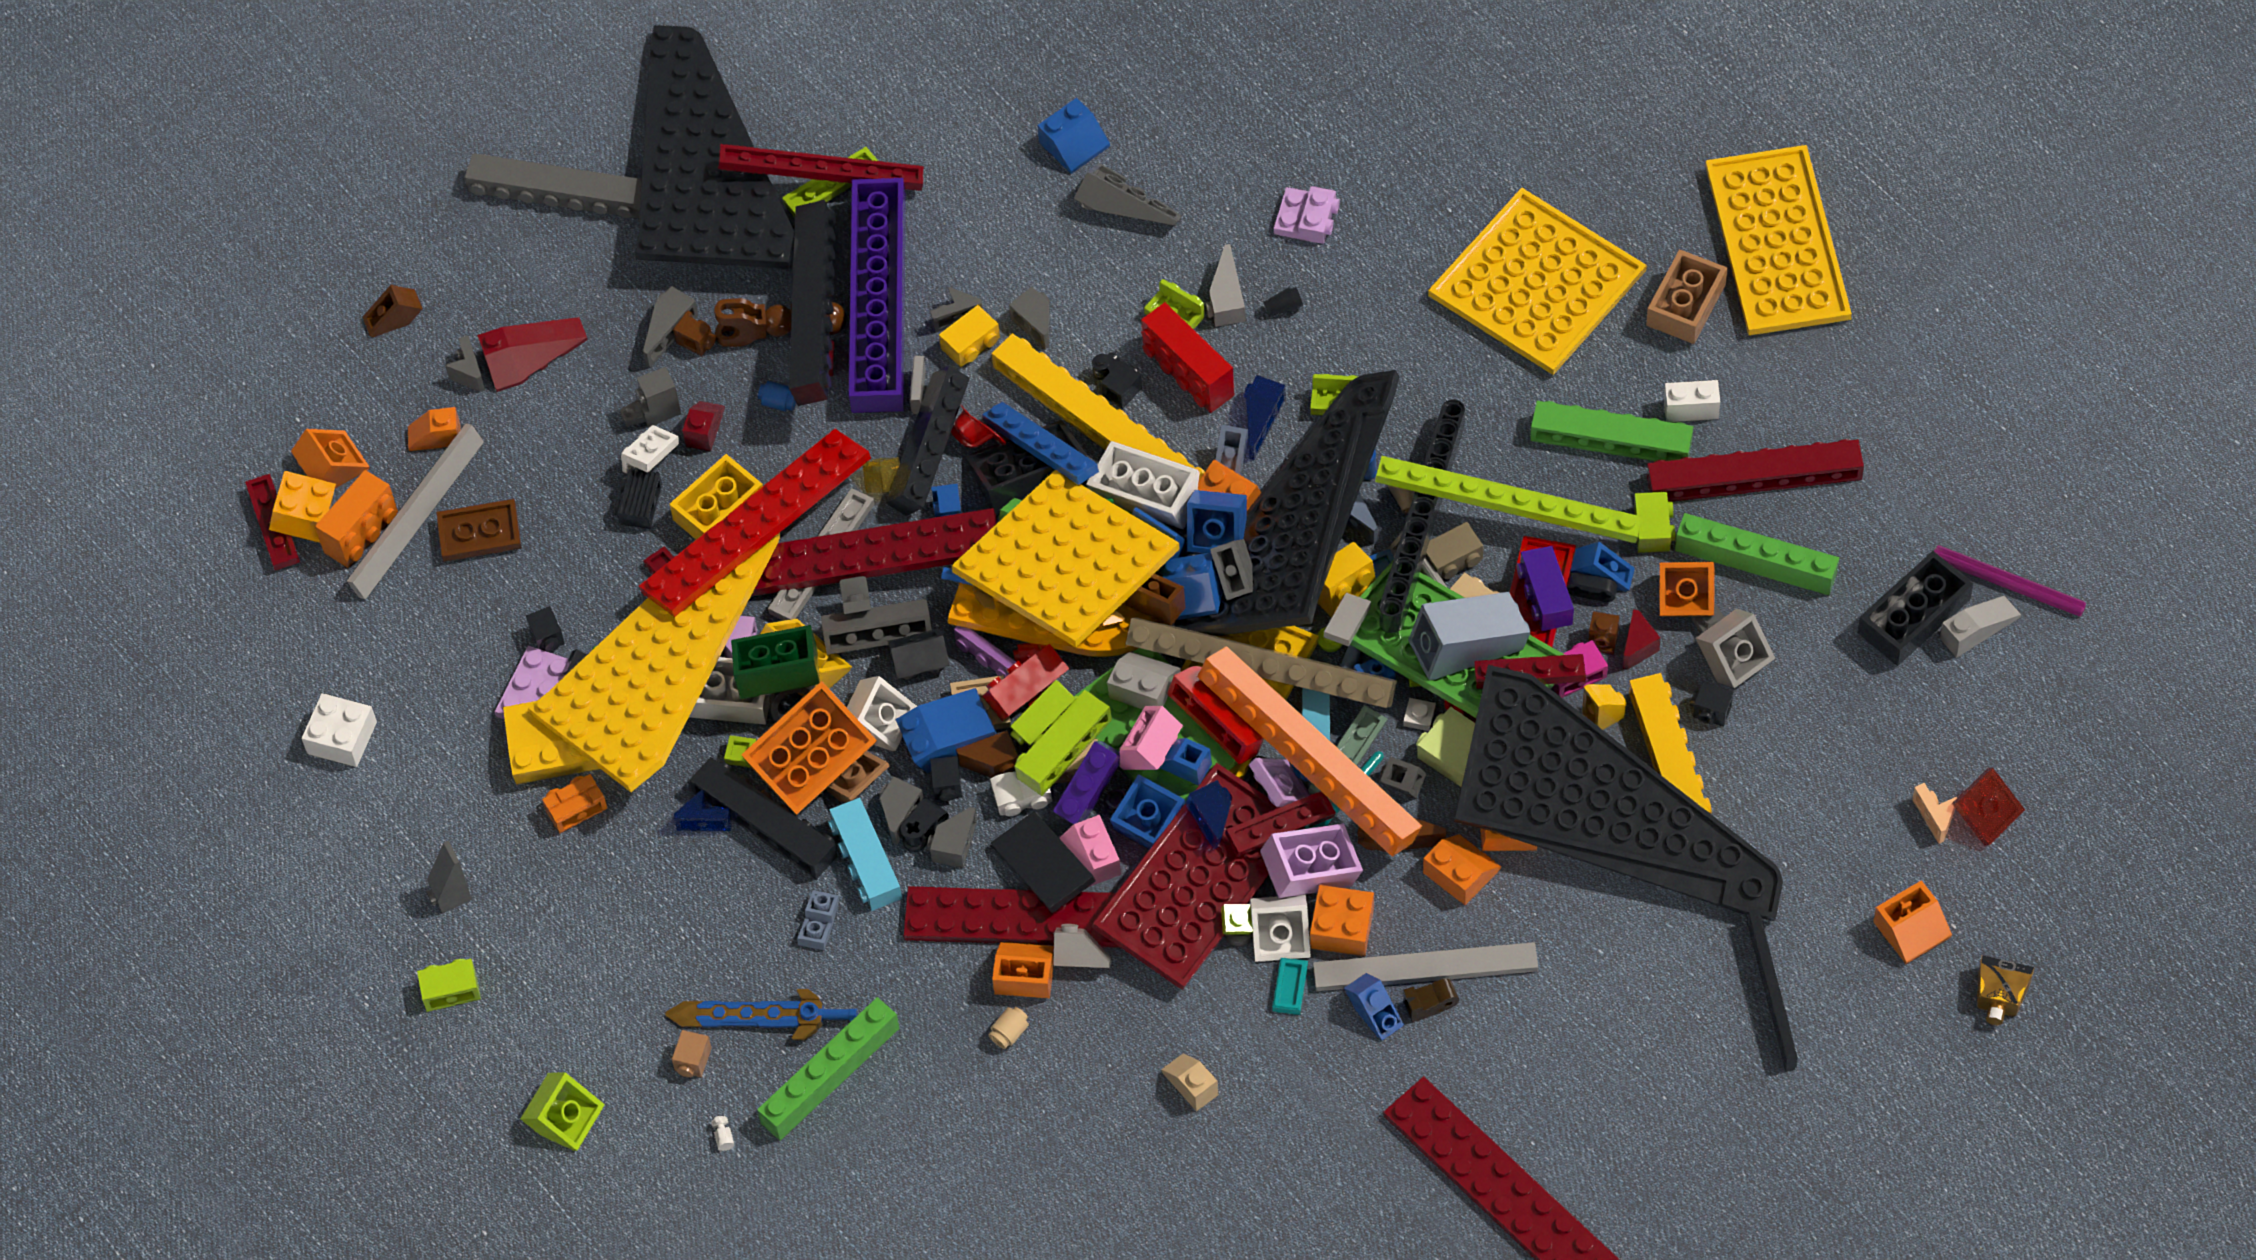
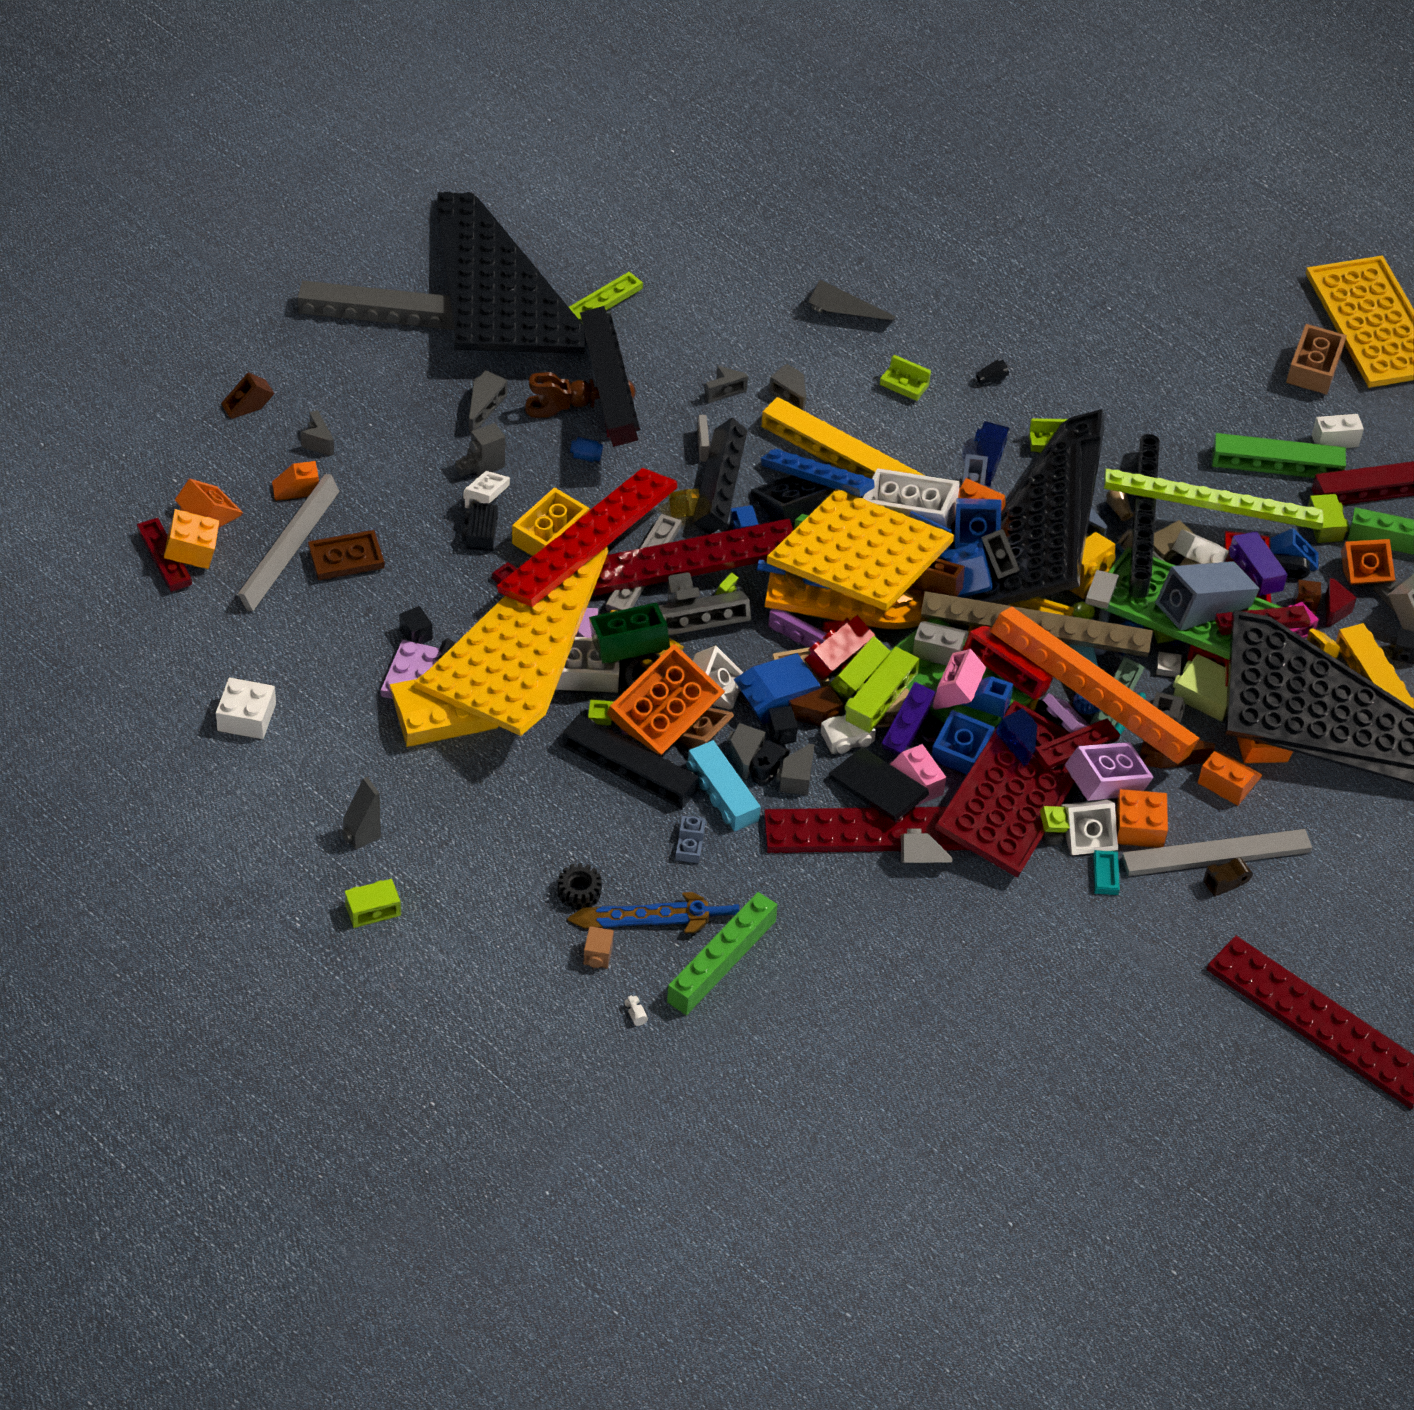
camera: 15 degrees left, 10 degrees down
orange brick [315,470,398,568] -> none
dark red wedge [477,317,588,392] -> none
lime slope [520,1072,605,1151] -> none
orange brick [542,774,608,834] -> none
reddish brown brick [673,311,716,356] -> none
clear blue slope [674,790,732,831] -> none
dark red slope [682,401,725,452] -> none
dark red plate [718,144,924,191] -> none
dark purple brick [849,178,906,413] -> none
black brick [887,628,950,680] -> none
yellow brick [939,305,1000,367] -> none
red piece [951,405,1006,448] -> none
tan brick [988,1007,1029,1049] -> none
orange slope [992,942,1054,998] -> none
blue slope [1037,98,1110,174] -> none
black brick [1092,352,1142,410] -> none
red brick [1141,302,1235,413] -> none
tan slope [1161,1054,1218,1111] -> none
light grey slope [1206,244,1246,327] -> none
lavender plate [1274,186,1340,244] -> none
blue slope [1344,973,1404,1040] -> none
yellow plate [1428,188,1647,375] -> none
none -> black tyre [558,863,602,910]
none -> lime plate [715,572,739,595]
none -> white brick [1172,529,1229,564]

